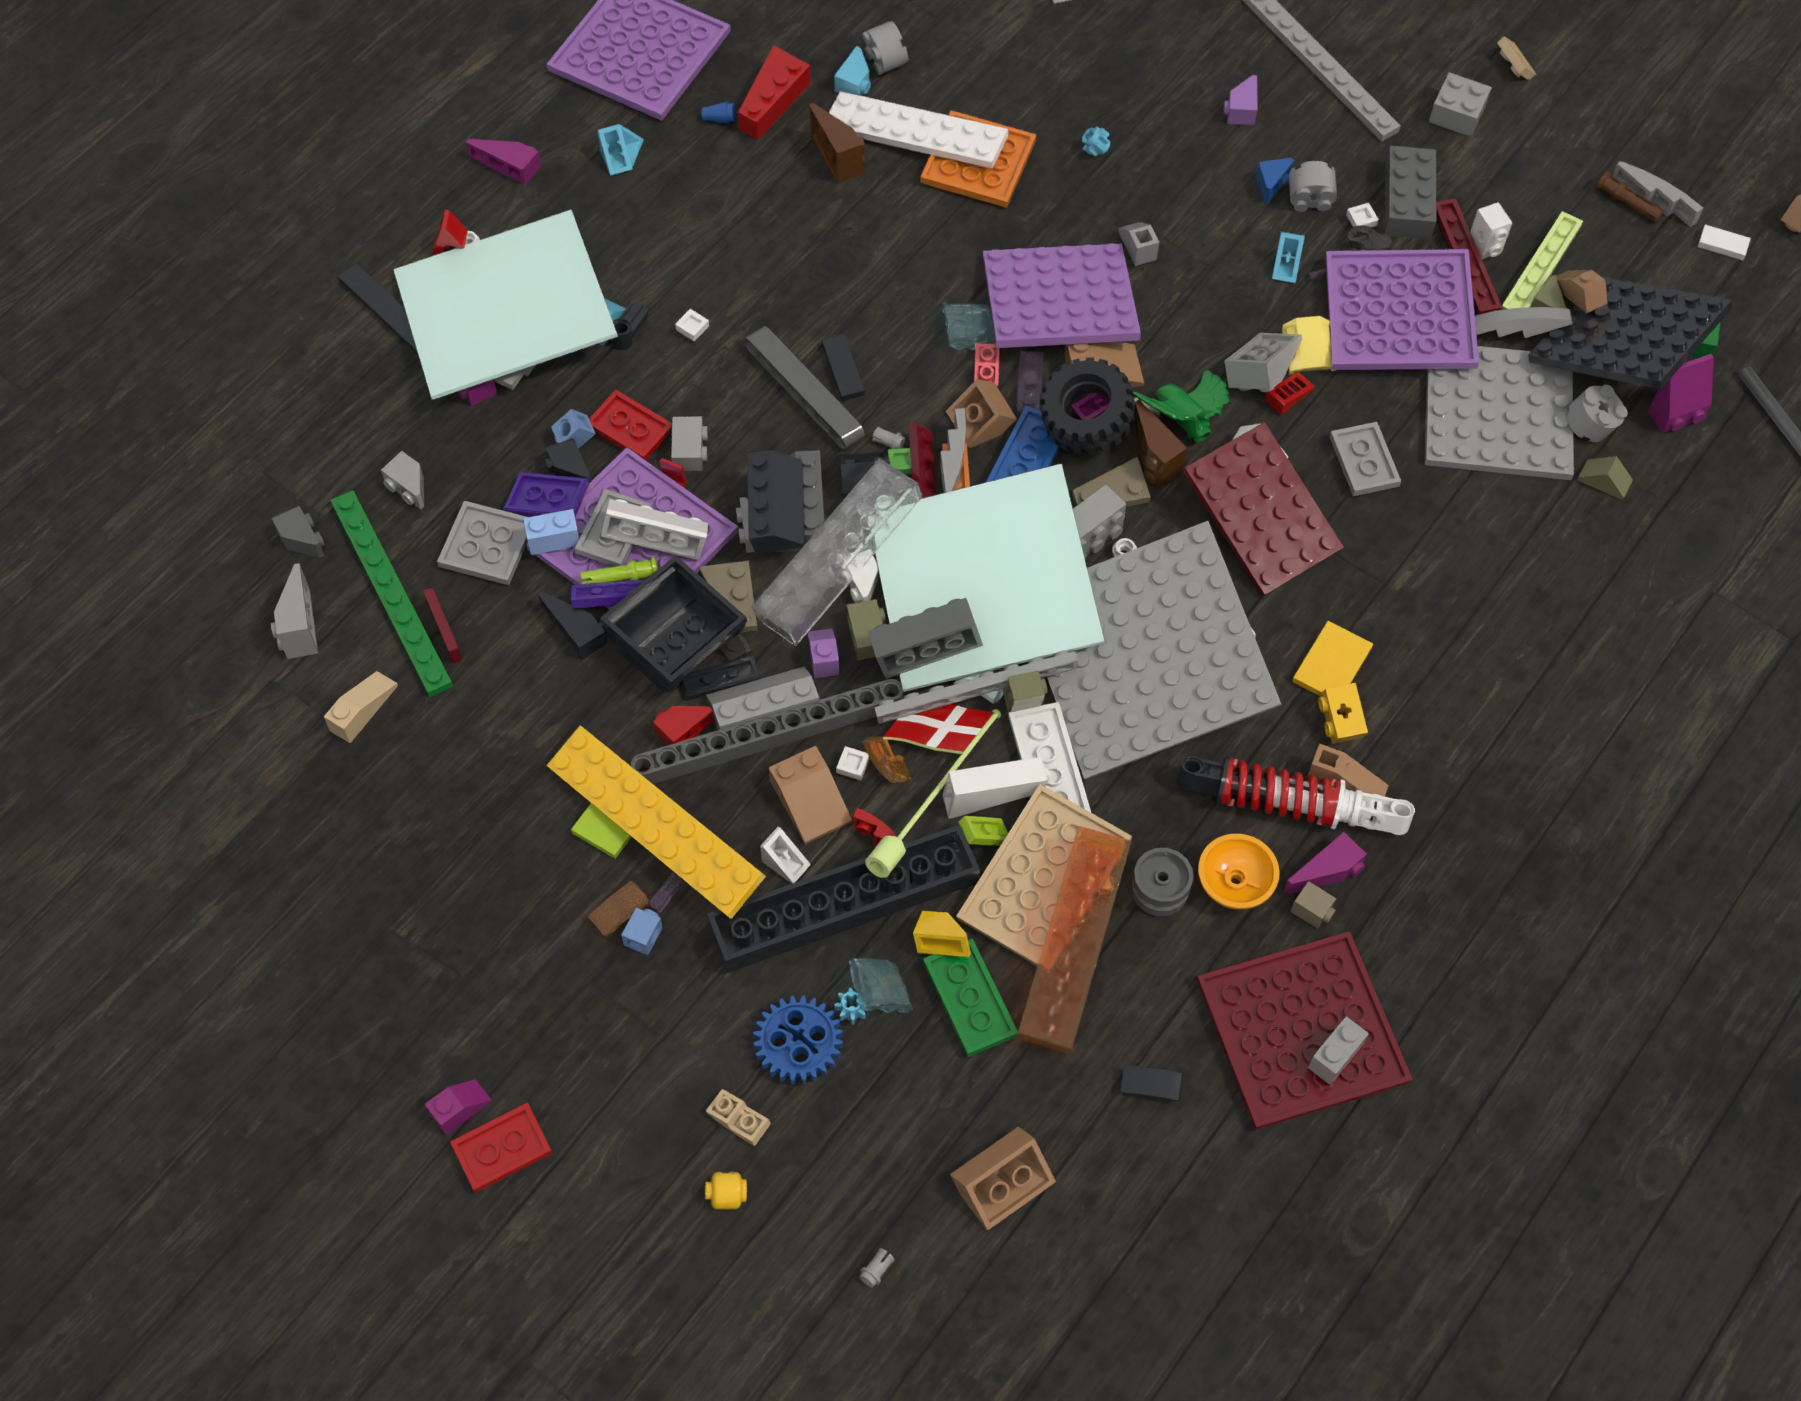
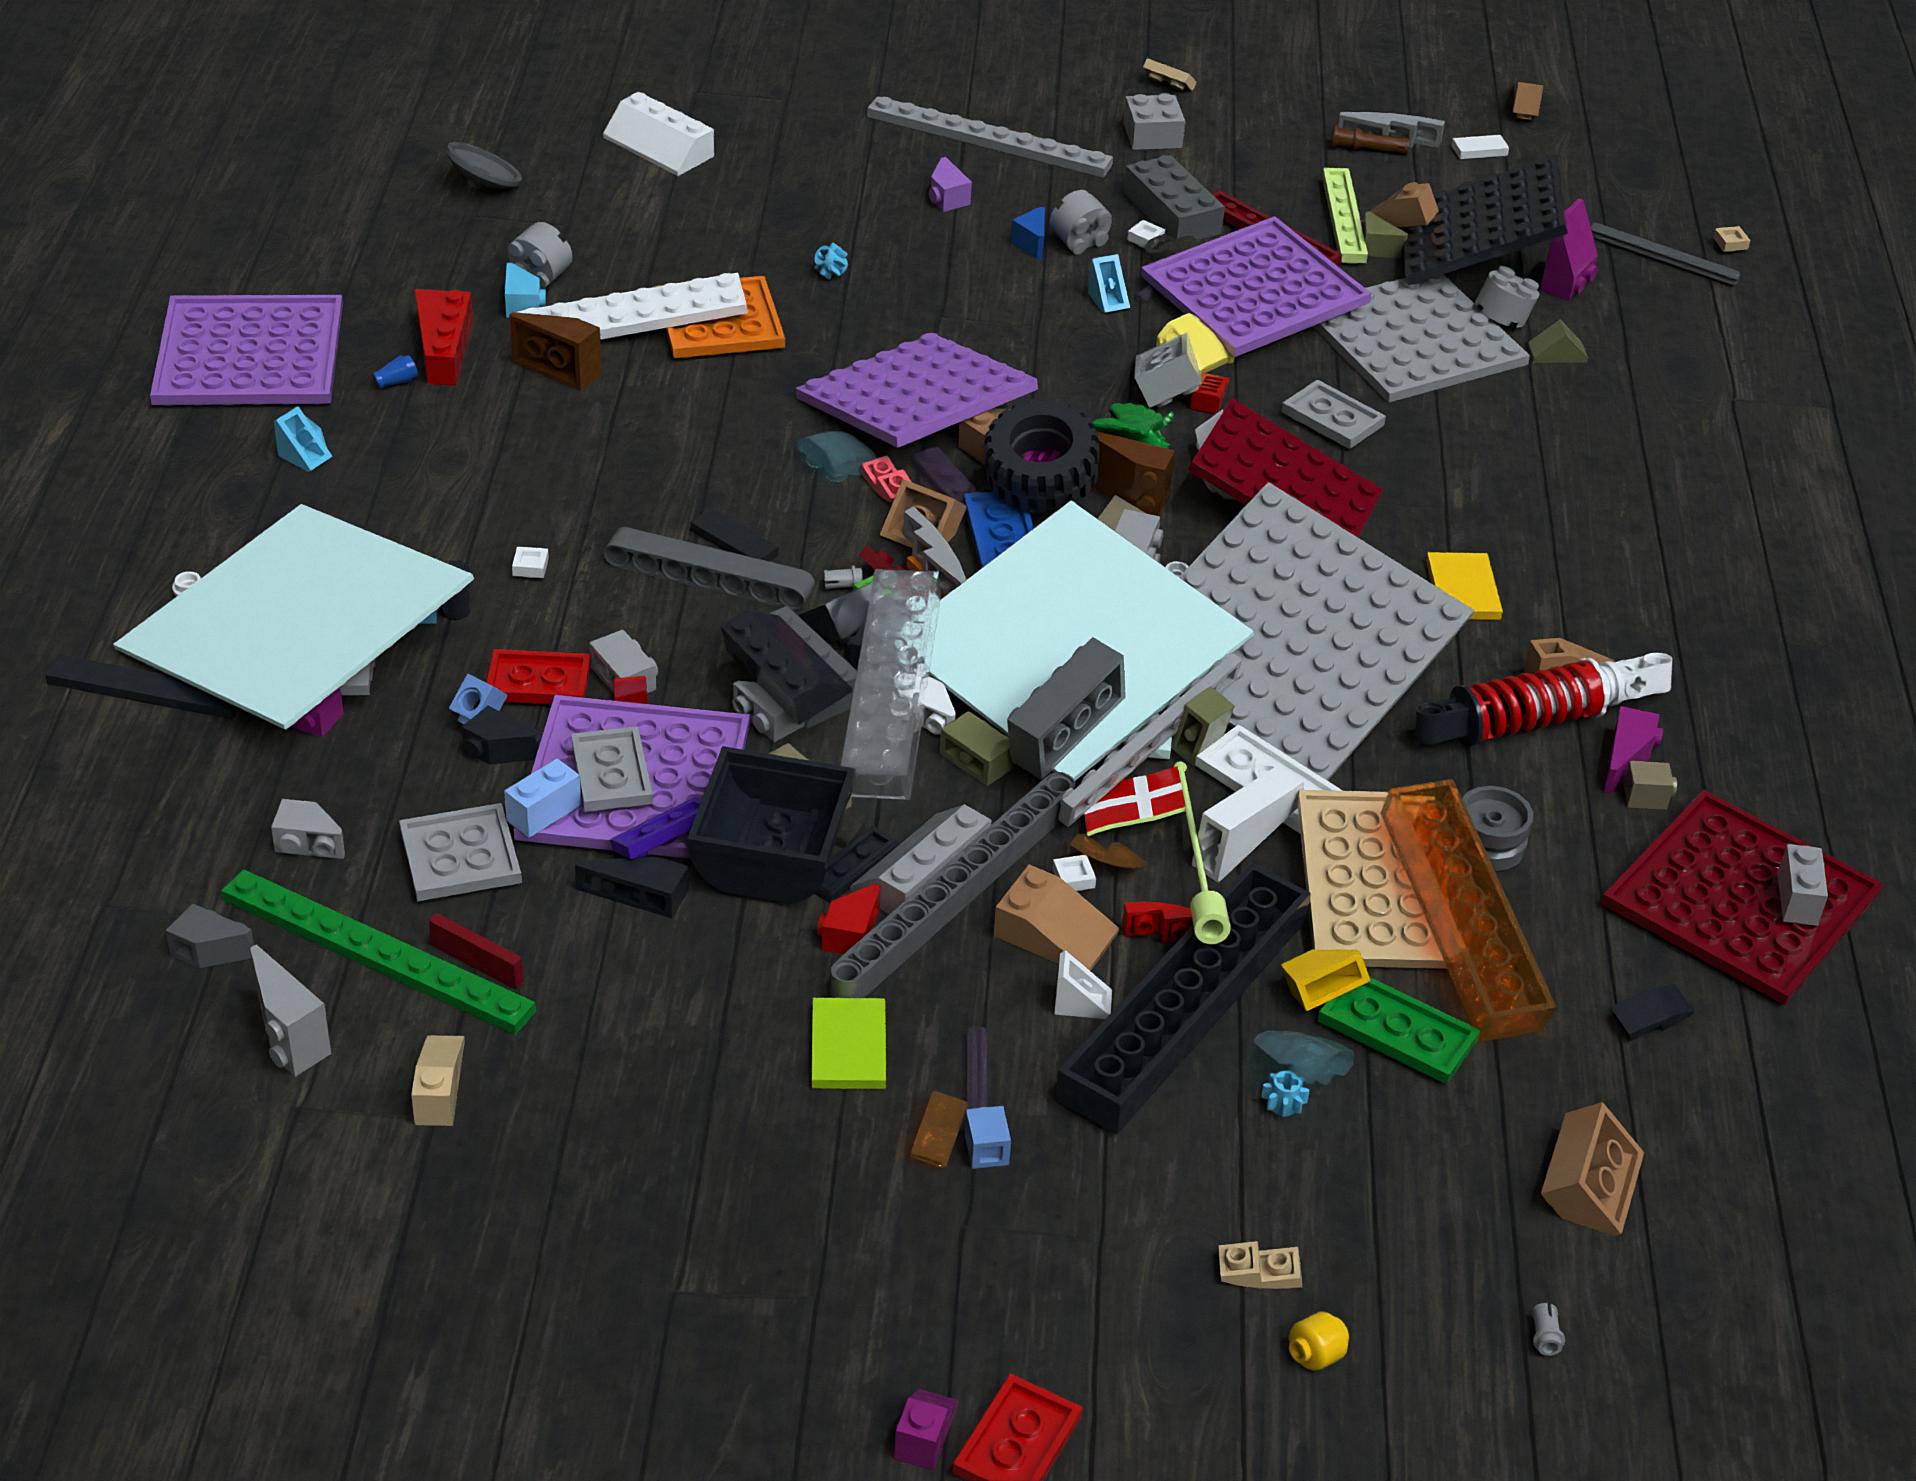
camera: 35 degrees left, 20 degrees down
red slope [432,210,468,256] -> none
magenta slope [466,139,541,185] -> none
dark purple tile [503,472,589,517] -> none
yellow plate [547,725,766,919] -> none
lime pin [581,556,658,584] -> none
white slope [601,499,708,560] -> none
blue gear [753,995,843,1085] -> none
medium lavender slope [807,629,839,678] -> none
lime plate [959,816,1008,846] -> none
light grey slope [1118,222,1159,266] -> none
light orange hat [1198,834,1279,909] -> none
yellow brick [1318,683,1368,744] -> none
white brick [1470,202,1512,259] -> none
light grey slope [1475,307,1572,338] -> none

